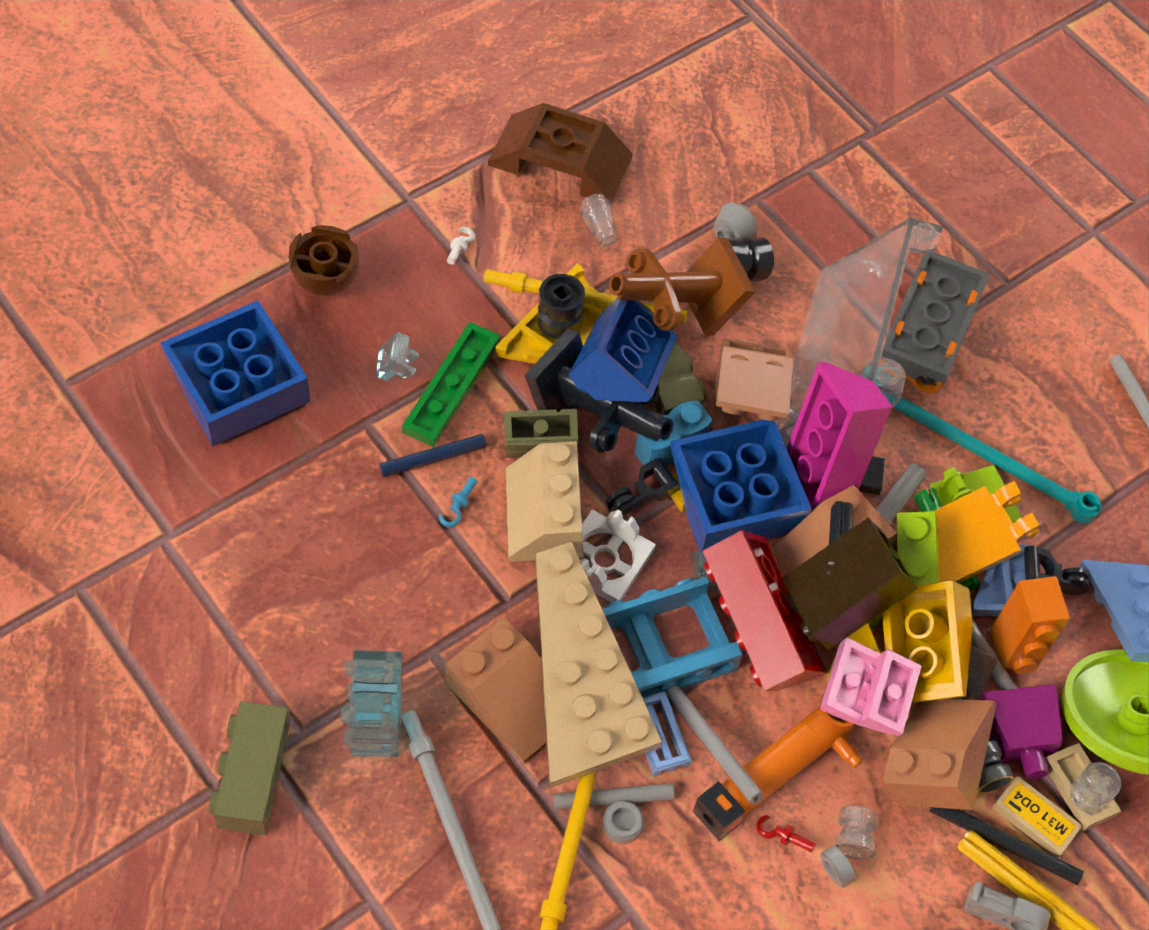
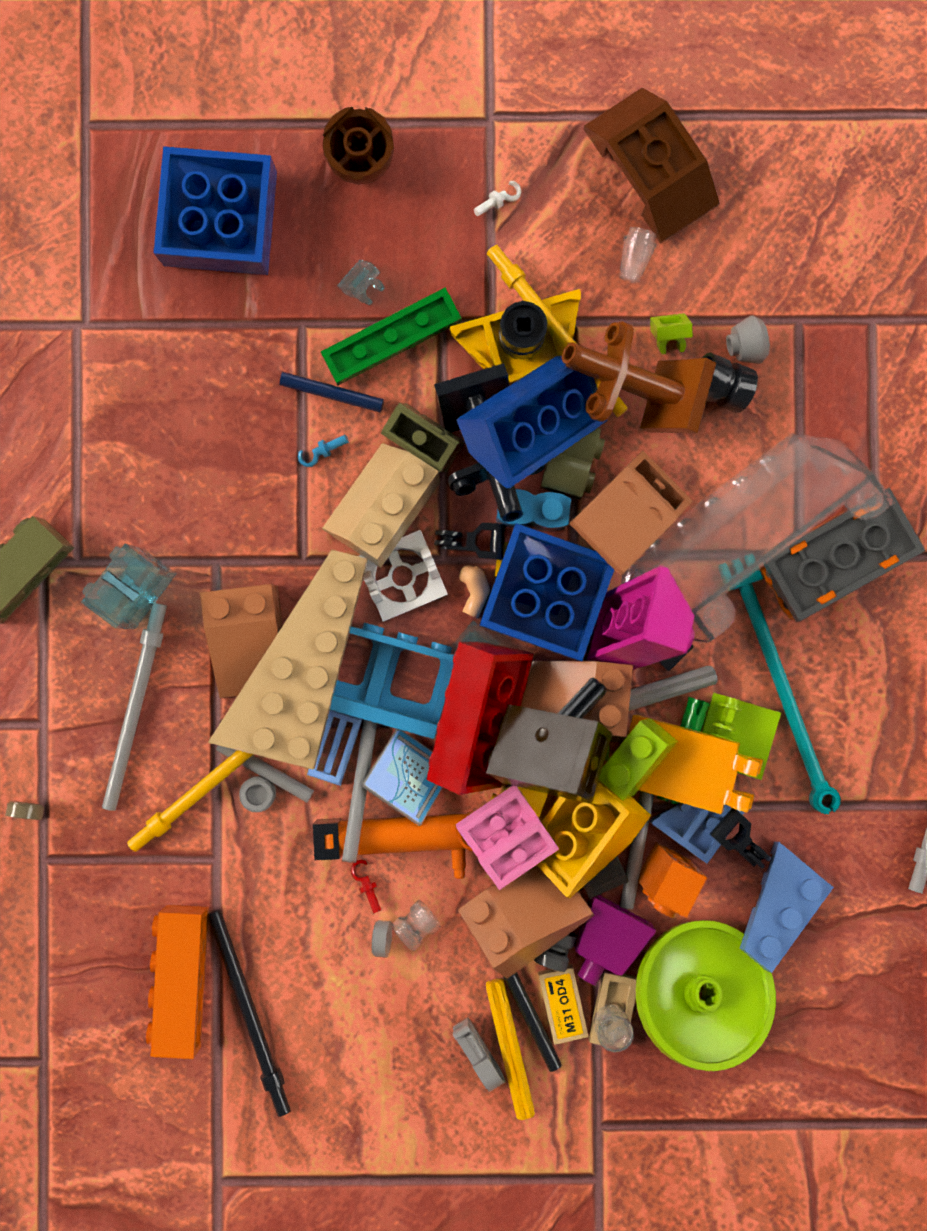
camera: 40 degrees right, 30 degrees up
none -> piece [361,729,443,826]
none -> light nougat arm [459,565,490,619]
none -> lime tile [650,313,693,354]

